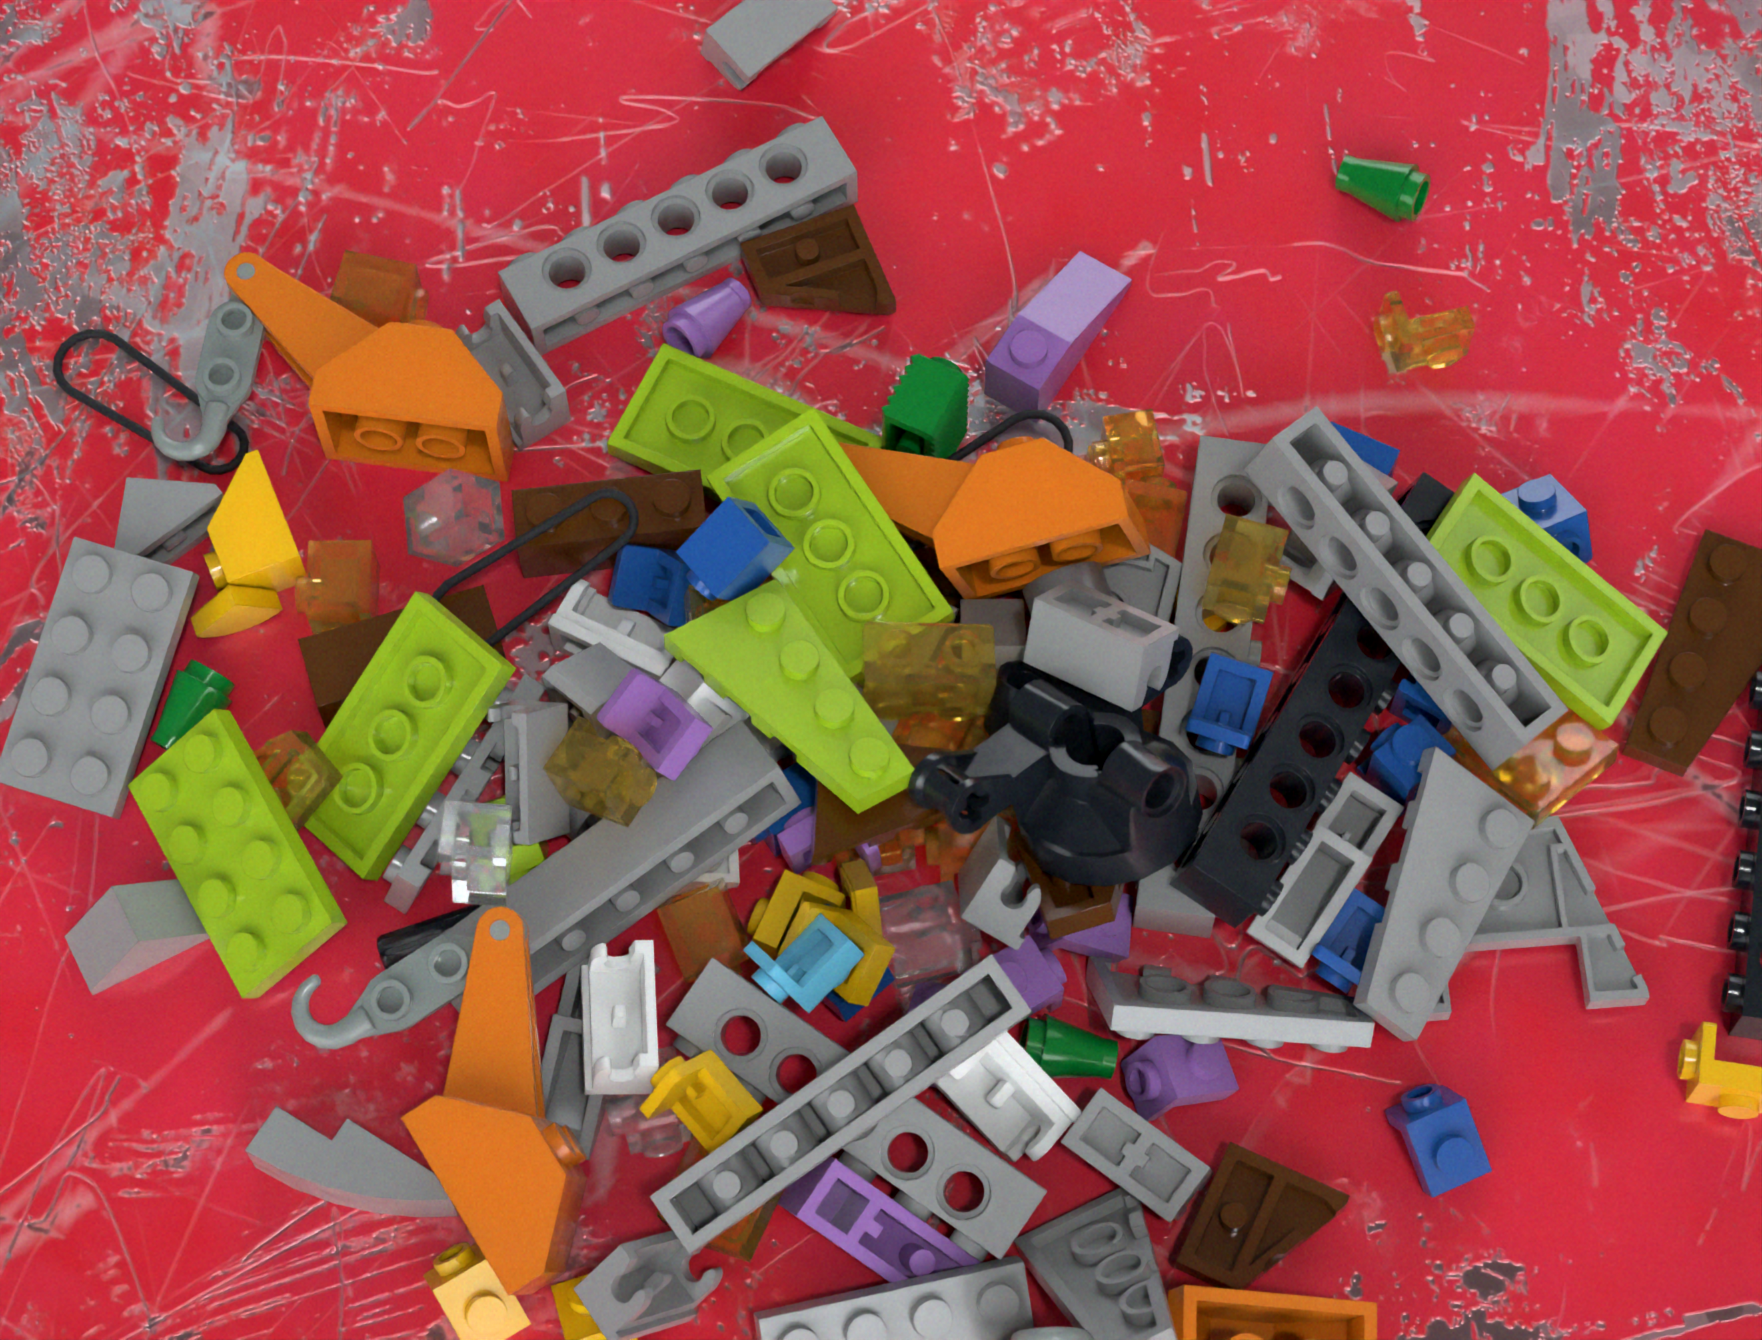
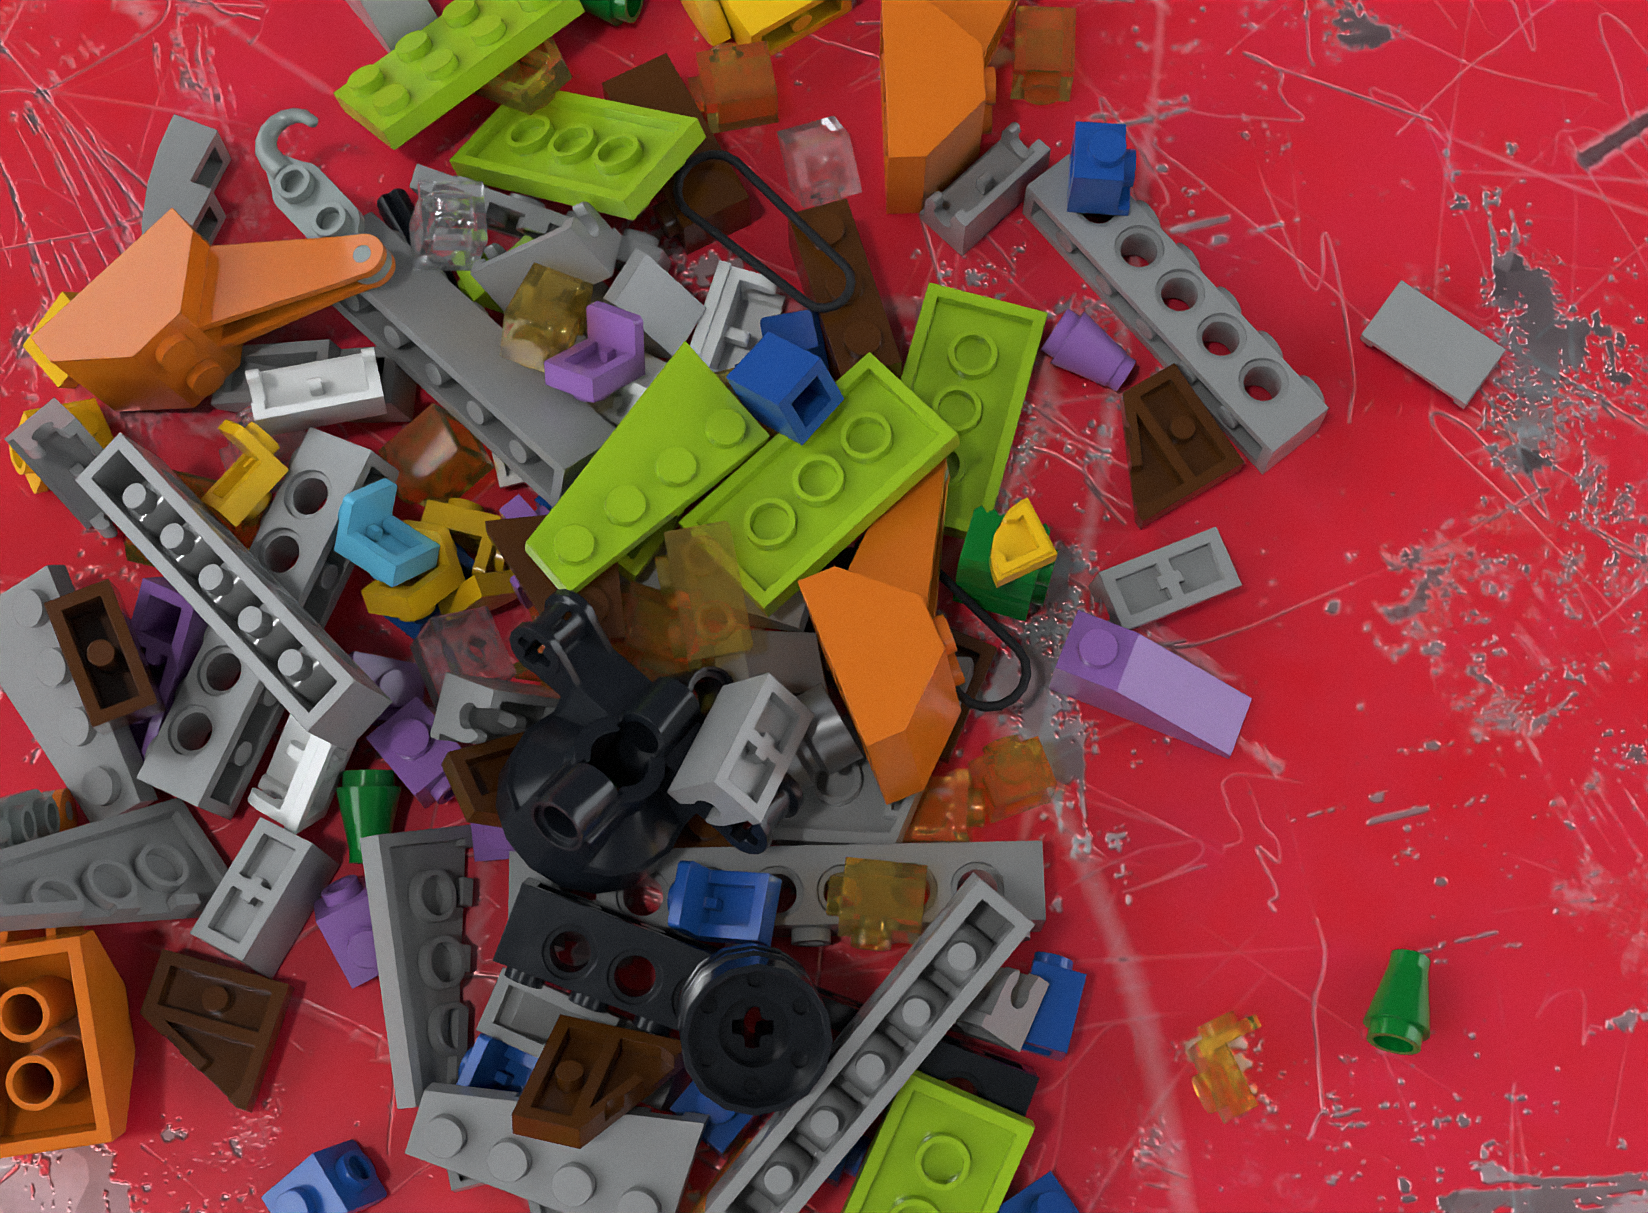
camera: 80 degrees right, 5 degrees up
none -> reddish brown brick [43,578,167,735]
none -> reddish brown wing [512,1014,685,1149]
none -> black wheel [676,943,833,1116]
none -> yellow tile [990,497,1058,588]
none -> blue brick [1067,121,1136,216]
none -> light grey hinge [1088,527,1242,630]

